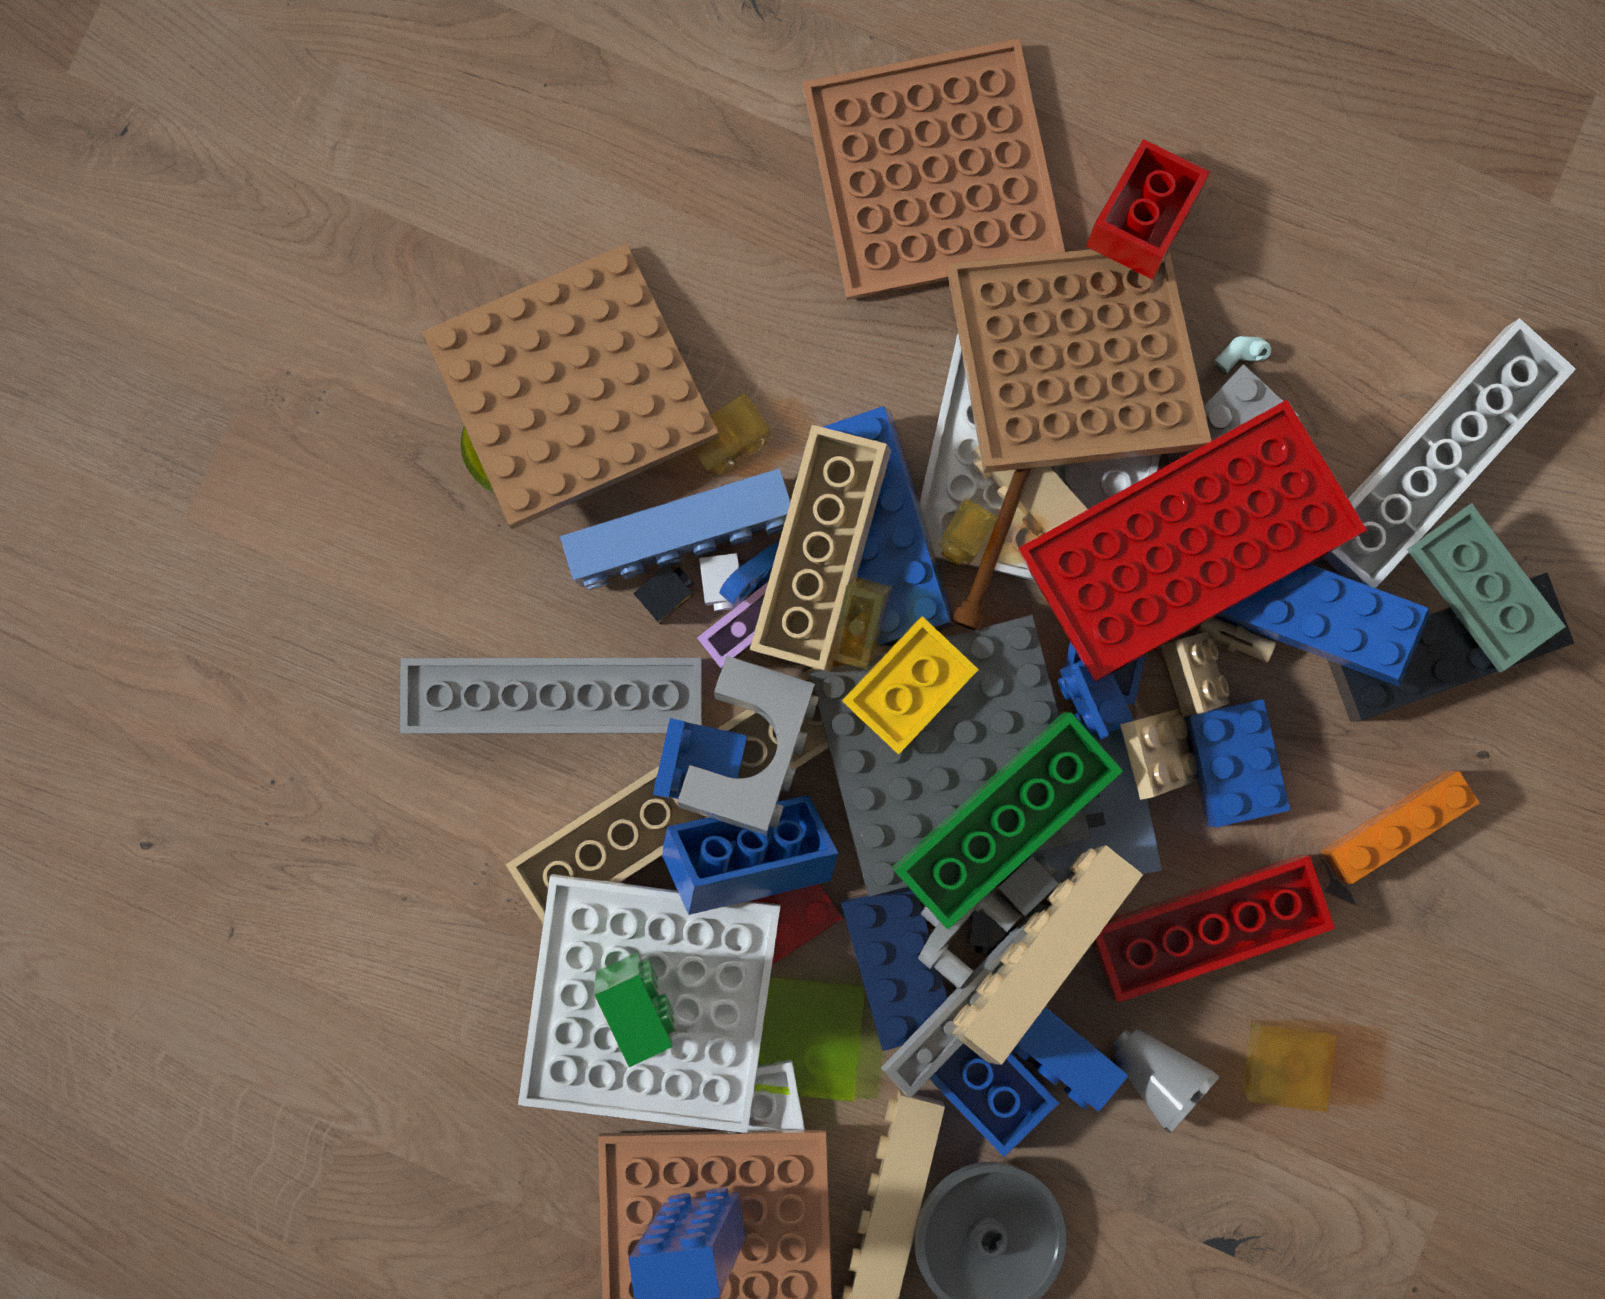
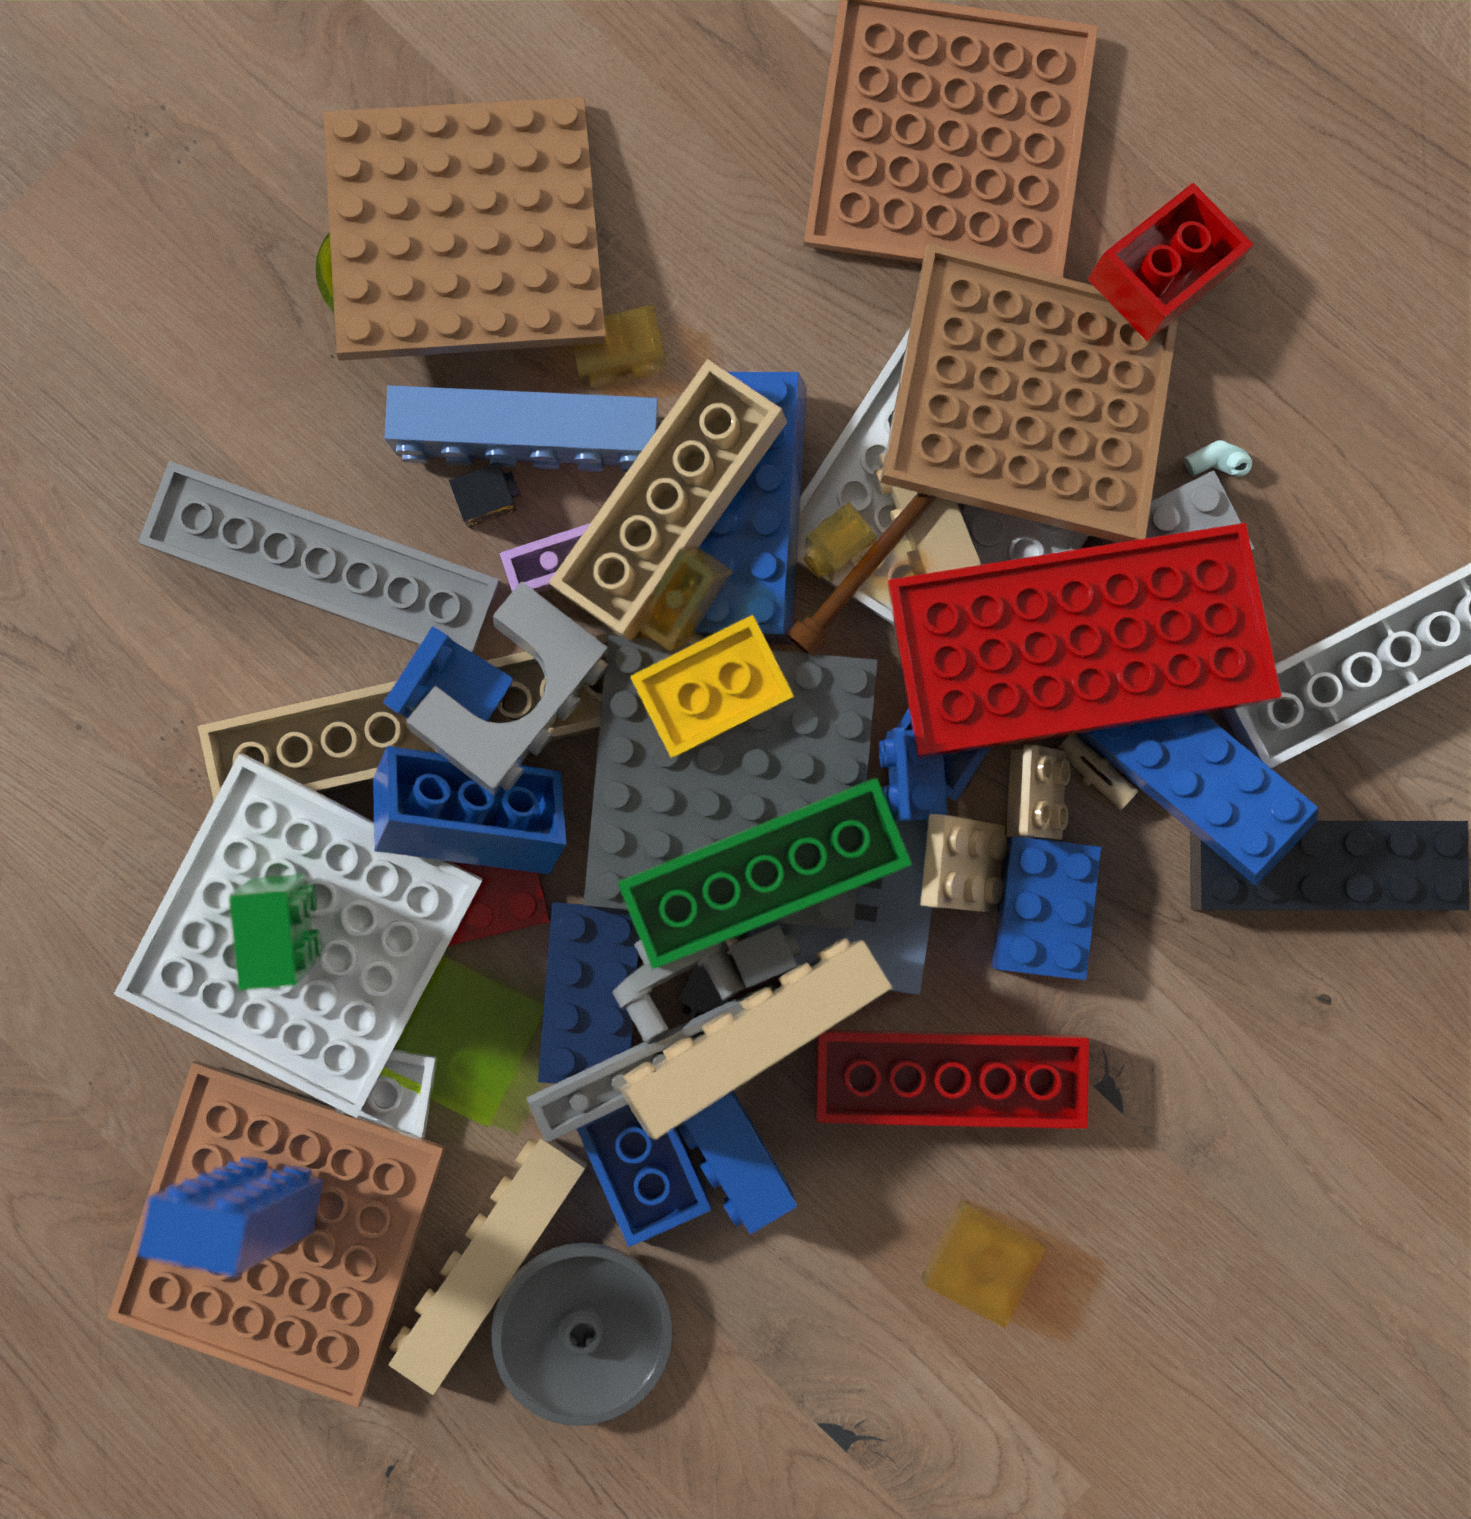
camera: 15 degrees right, 0 degrees up
white brick [699,553,739,611] -> none
blue beam [719,540,780,606] -> none
light grey cone [1112,1029,1220,1133] -> none
orange brick [1321,771,1480,884] -> none
sand green plate [1407,503,1566,672] -> none

